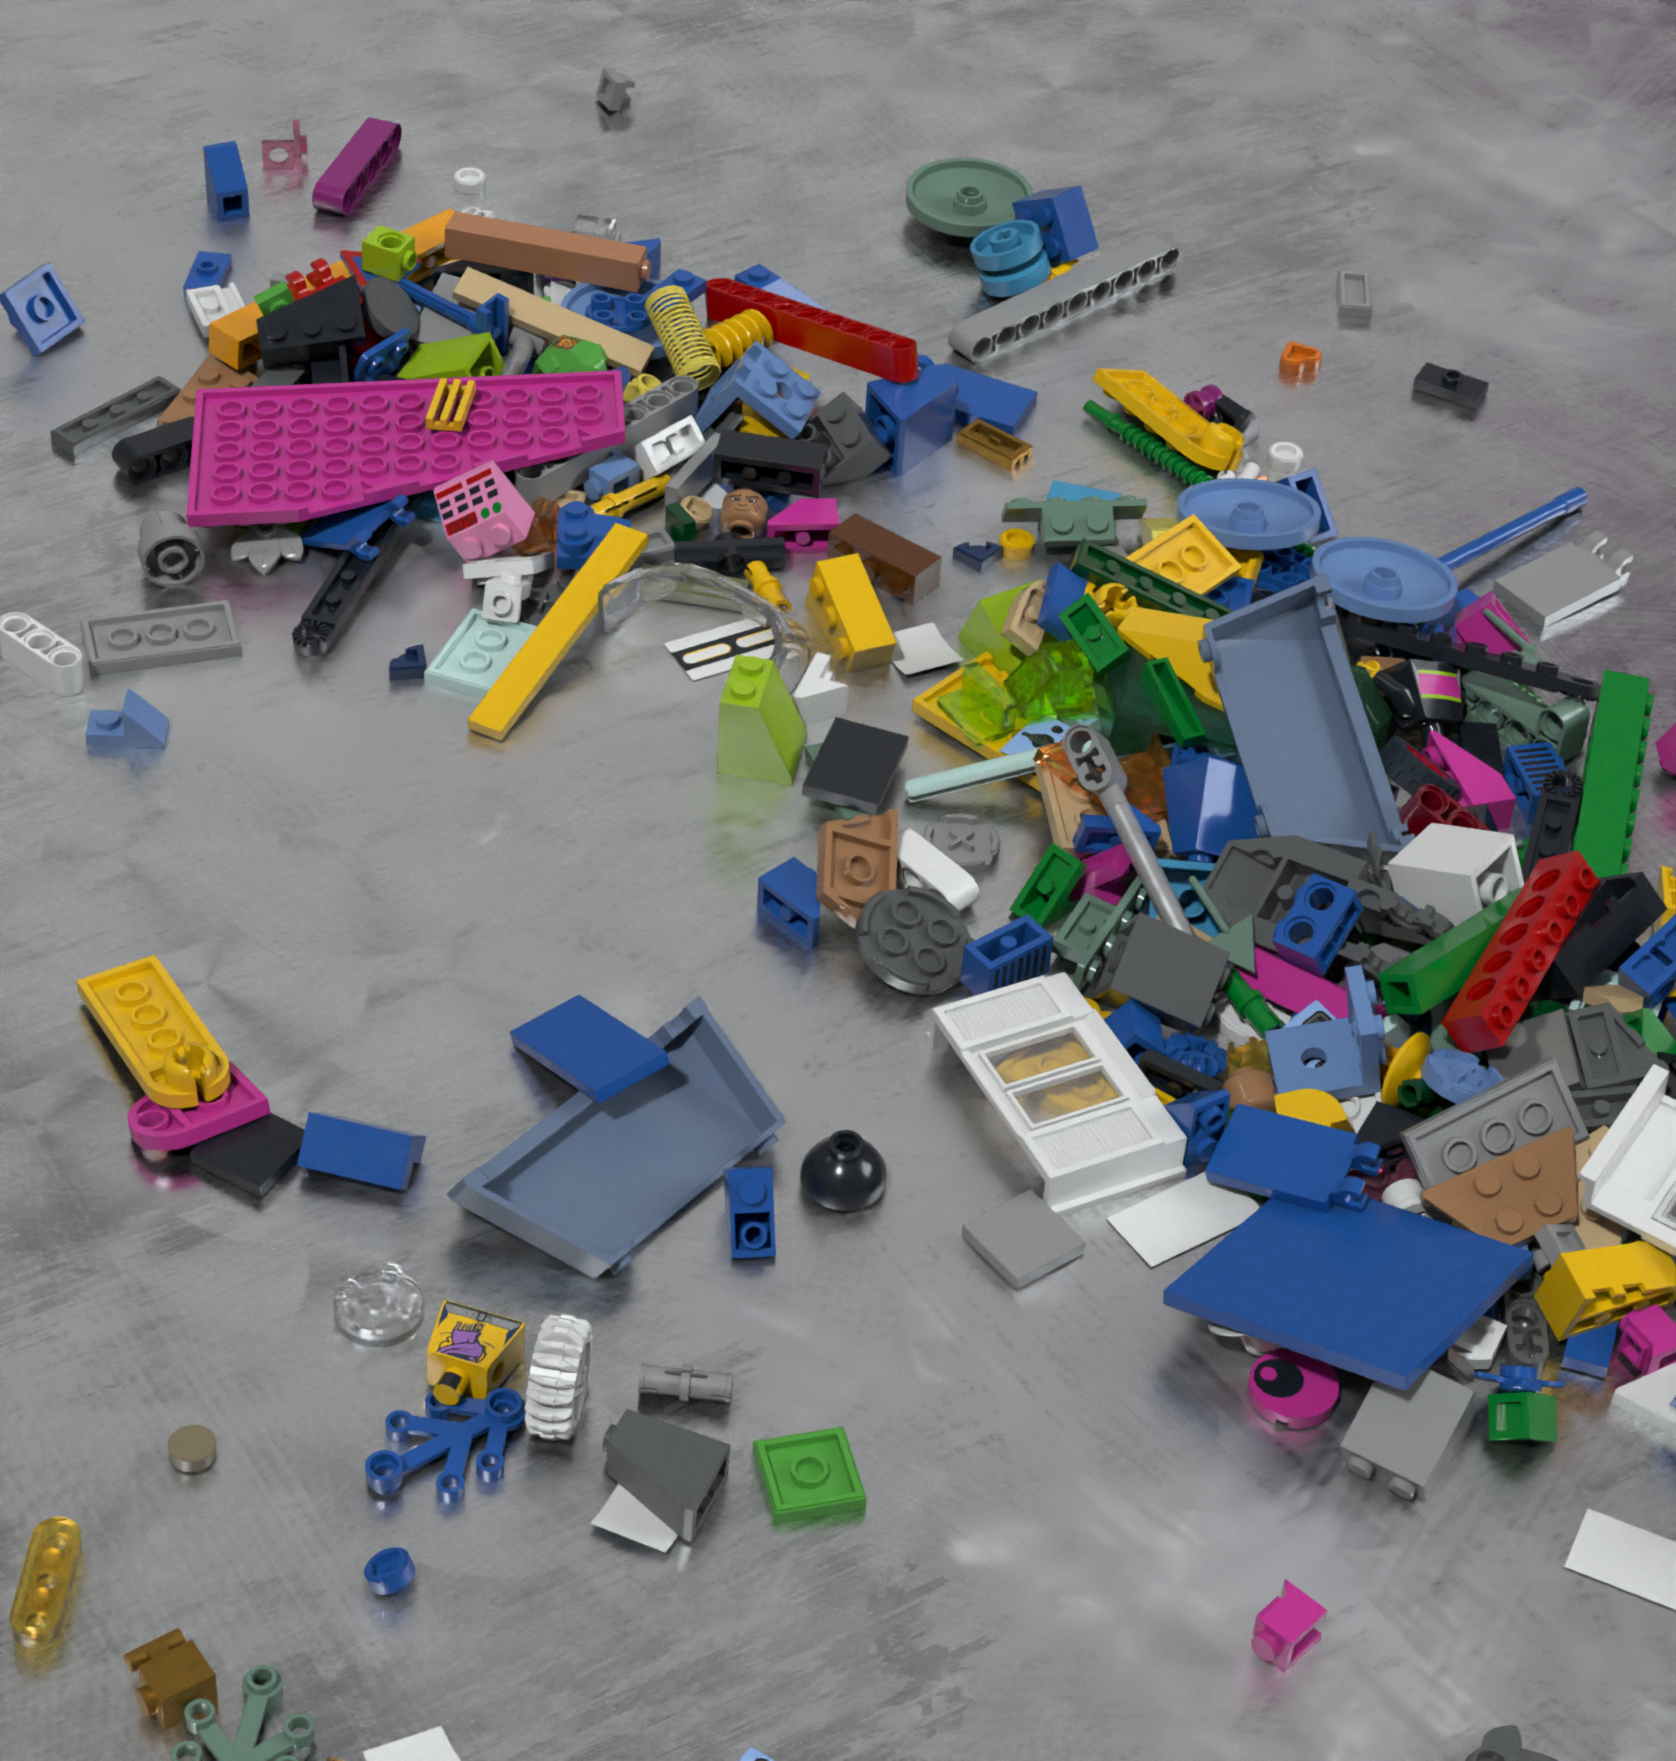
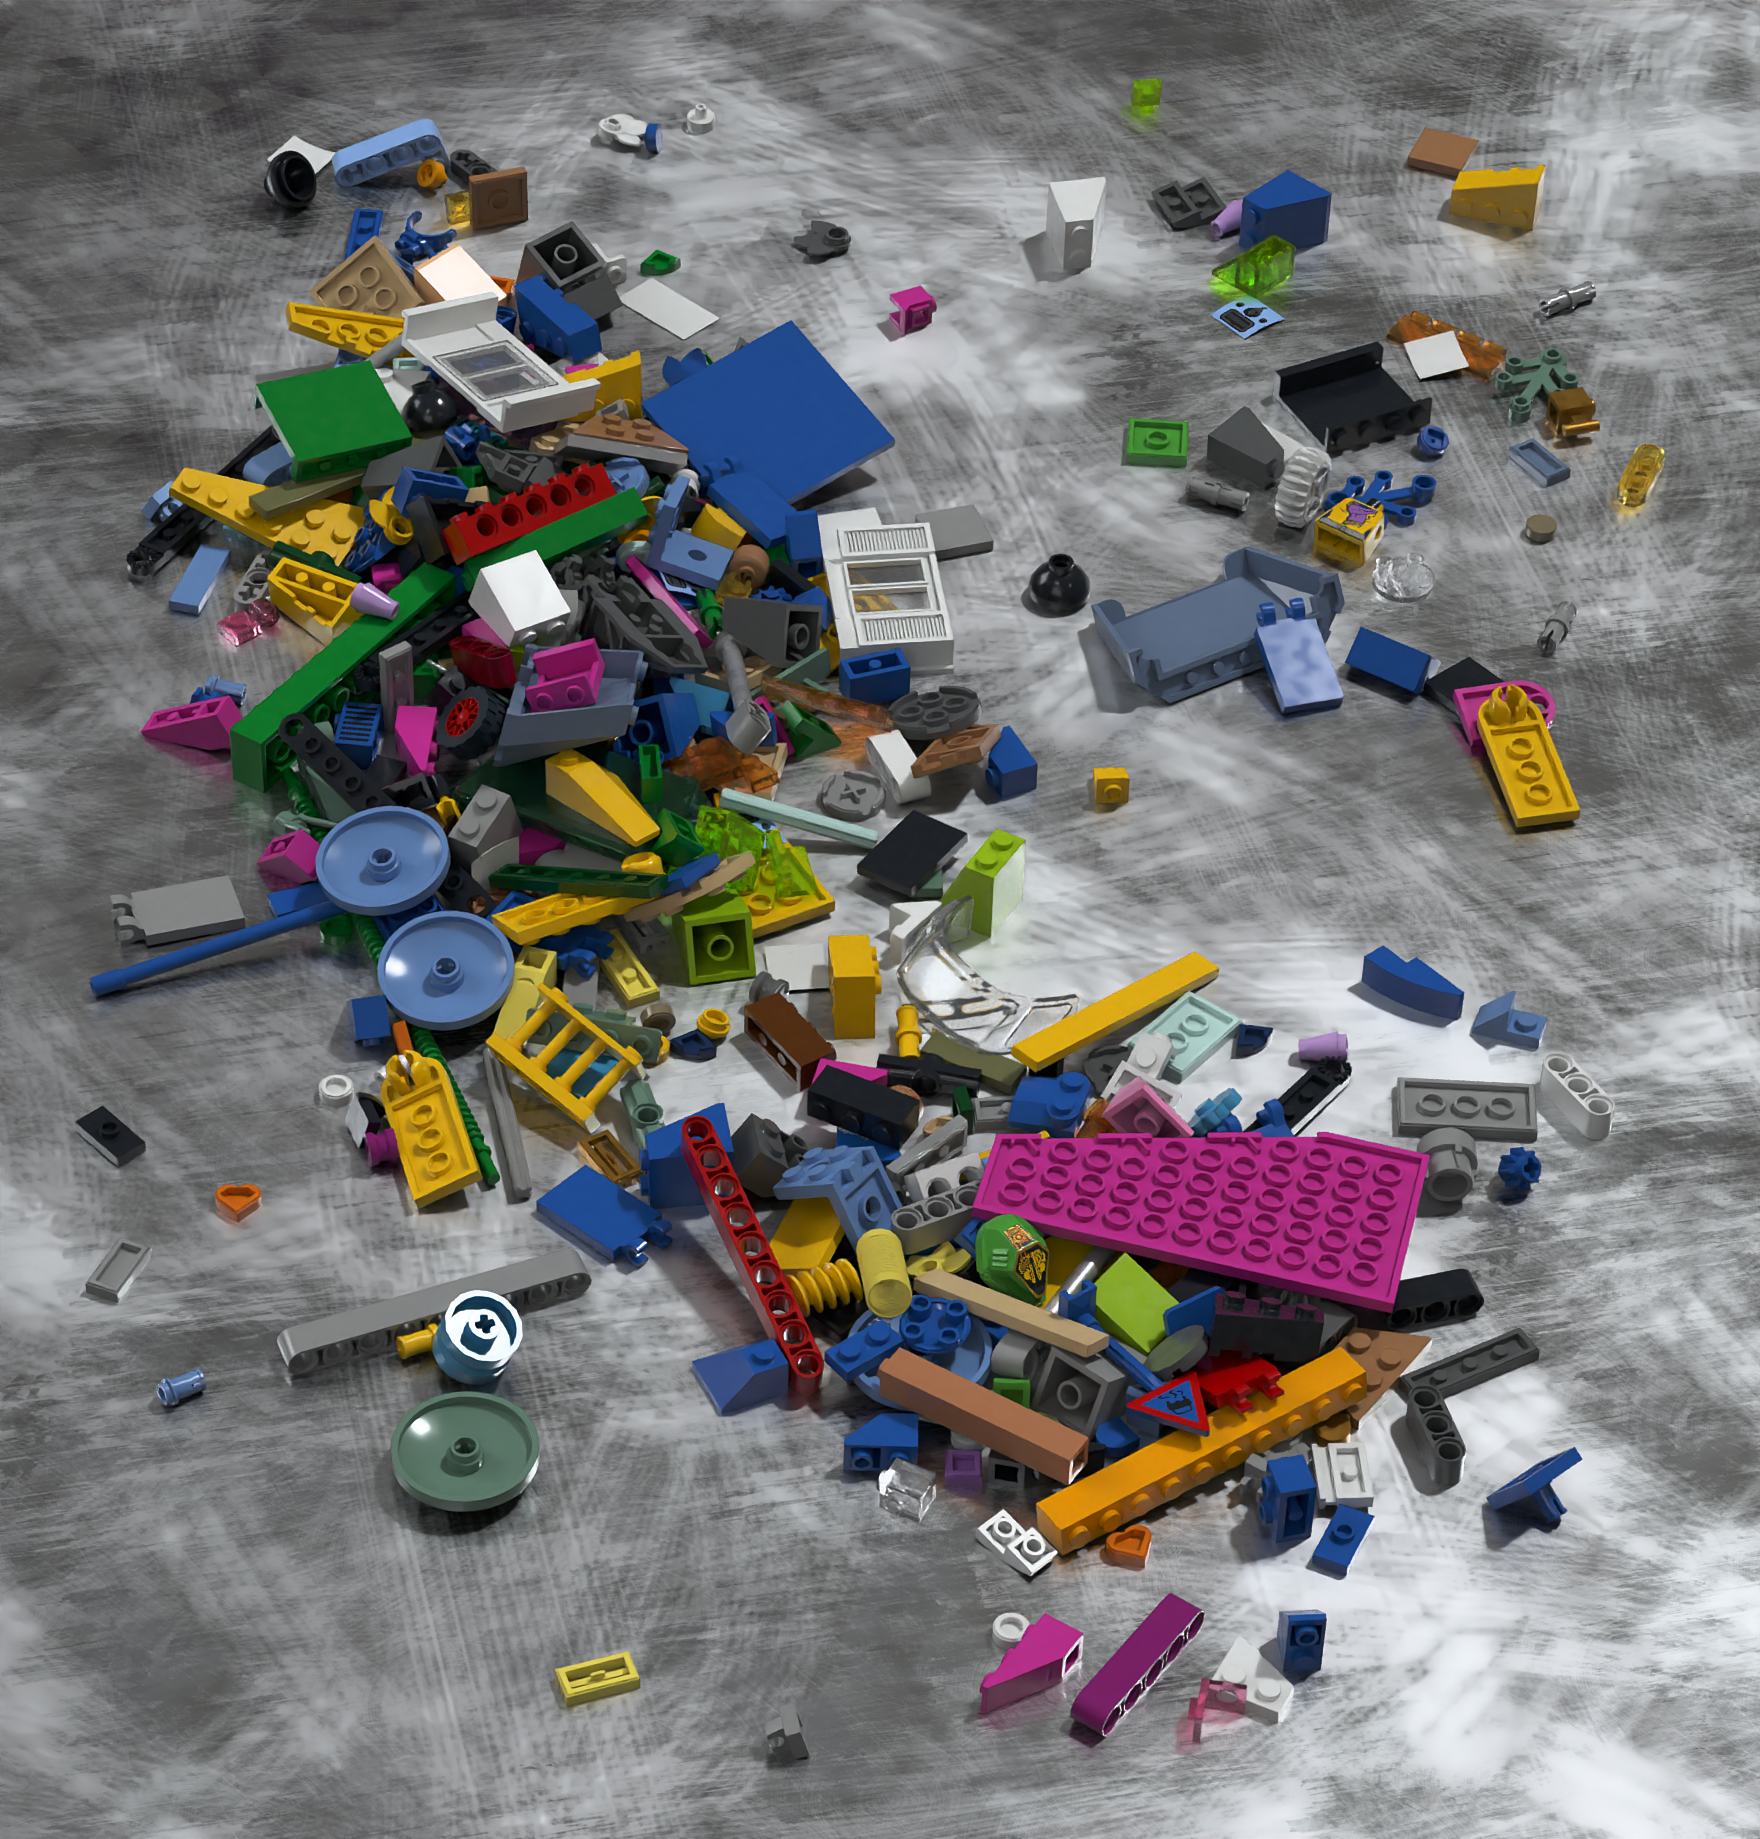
camera: 160 degrees left, 0 degrees up
bright green plate [254,281,295,316] -> none
lime brick [362,225,417,282] -> none
yellow tile [425,378,476,432] -> none
blue tile [509,994,670,1103] -> none
blue slope [723,1166,776,1258] -> none
blue brick [1012,185,1099,263] -> none
sand green piece [1189,876,1256,975] -> none
blue brick [1272,873,1364,977] -> none
none -> medium blue pin [157,1368,207,1406]
none -> lavender cone [350,582,400,620]
none -> light grey tile [379,641,415,733]
none -> light grey axle [483,1047,533,1199]
none -> yellow fence [486,982,647,1135]
none -> dark pink panel [525,638,605,713]
none -> light yellow tile [555,1651,640,1706]
none -> sand green piece [620,1079,665,1150]
none -> dark tan tile [640,1003,676,1034]
none -> yellow plate [696,1008,731,1039]
none -> flat silver wheel [749,971,790,1003]
none -> clear orange wing [760,674,895,733]
none -> dark pink slope [980,1613,1084,1713]
none -> yellow bracket [1093,767,1130,803]
none -> dark azure plant [1188,1088,1243,1138]
none -> white wing [1207,1635,1294,1723]
none -> tile [1254,598,1344,714]
none -> blue brick [1258,1454,1317,1544]
none -> black panel [1273,341,1432,454]
none -> lavender cone [1298,1031,1348,1062]
none -> blue slope [1361,945,1464,1020]
none -> dark grey beam [1406,1384,1466,1486]
none -> blue gear [1498,1147,1542,1191]
none -> sand blue tile [1509,438,1571,487]
none -> light grey pin [1537,601,1577,653]

